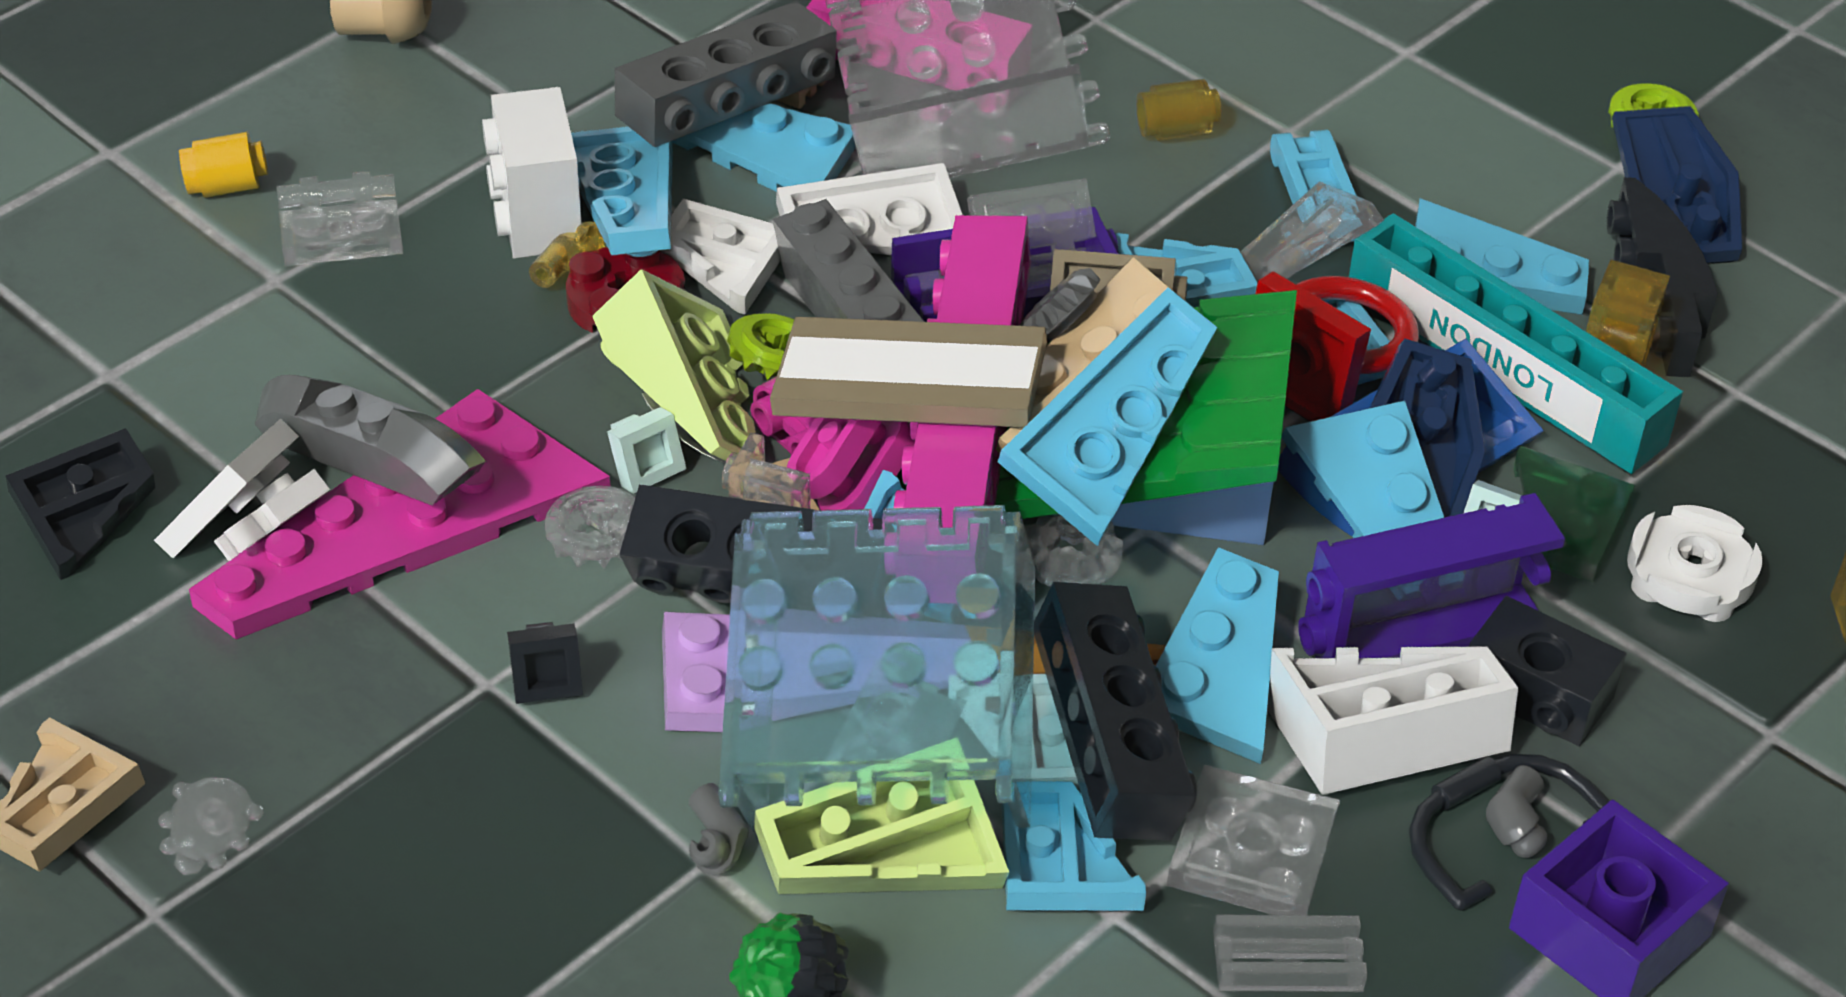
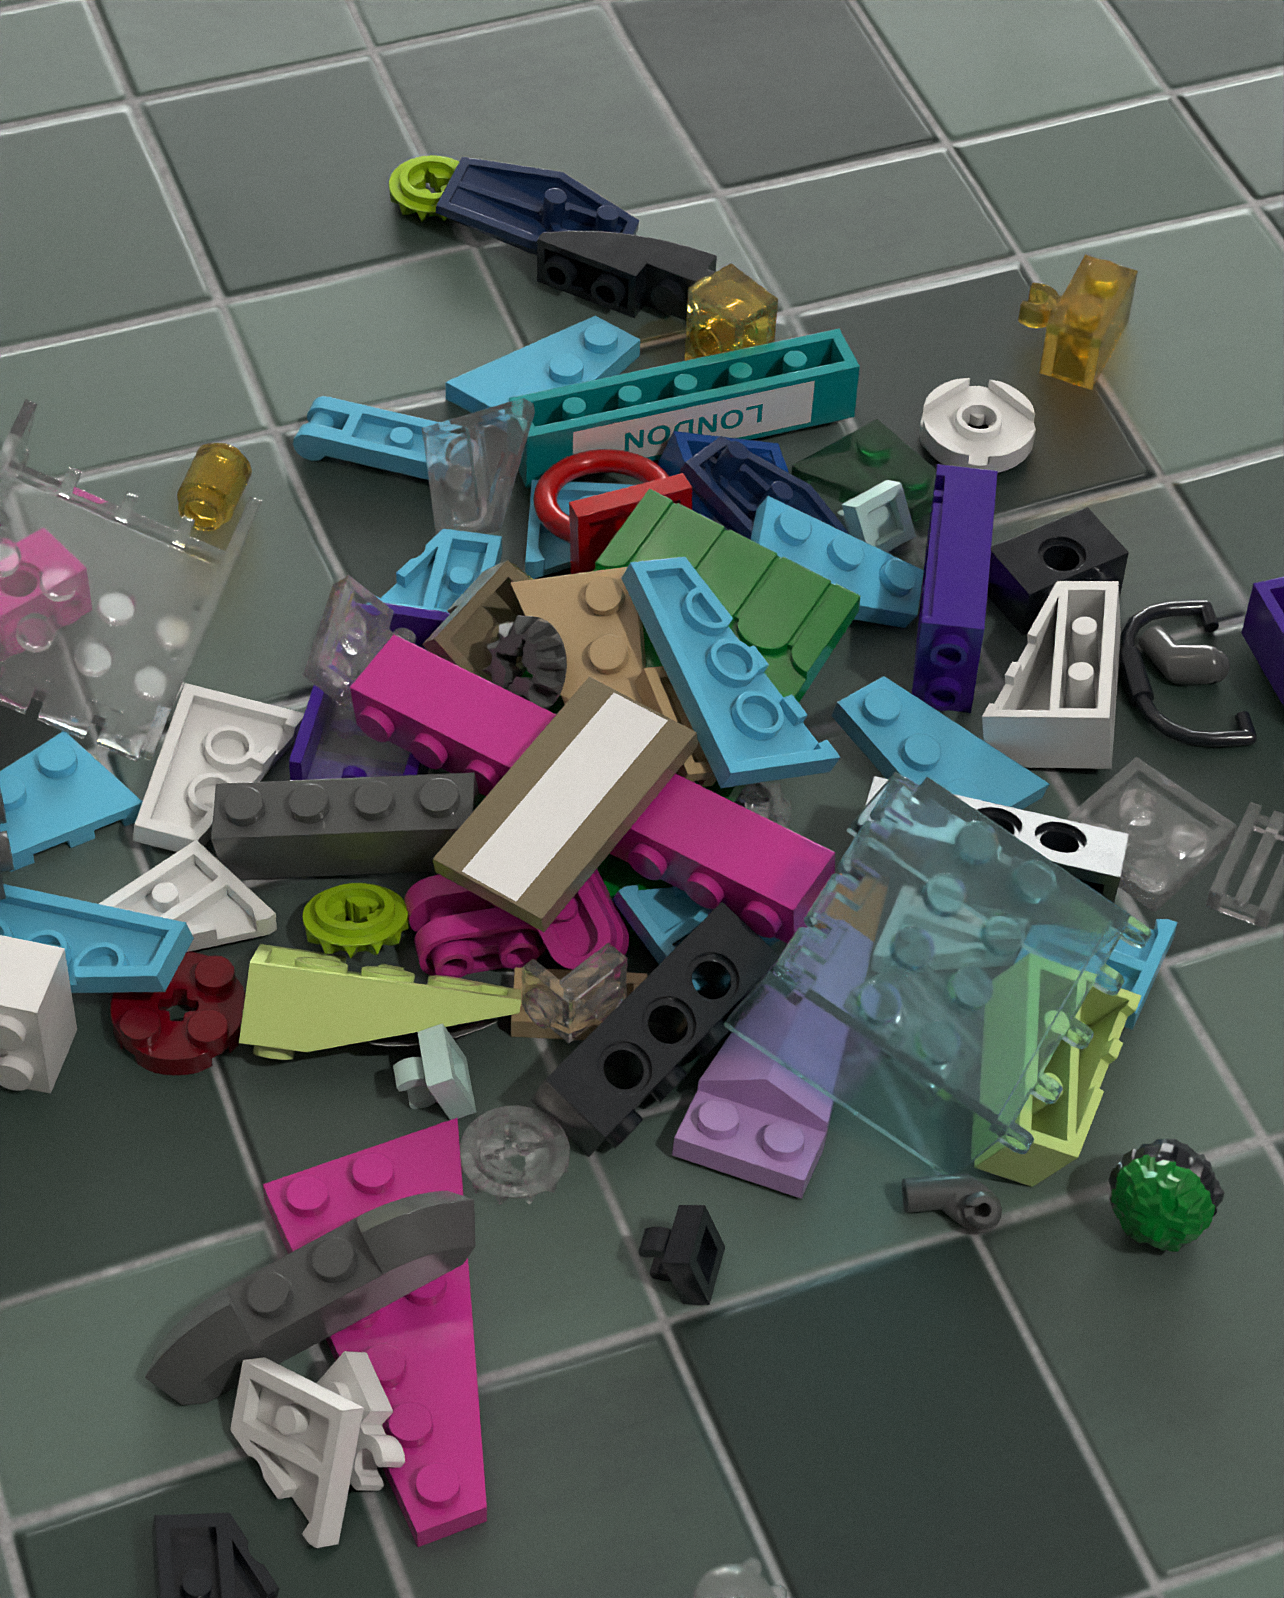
camera: 65 degrees left, 5 degrees up
clear yellow arm [529,221,605,288] -> none

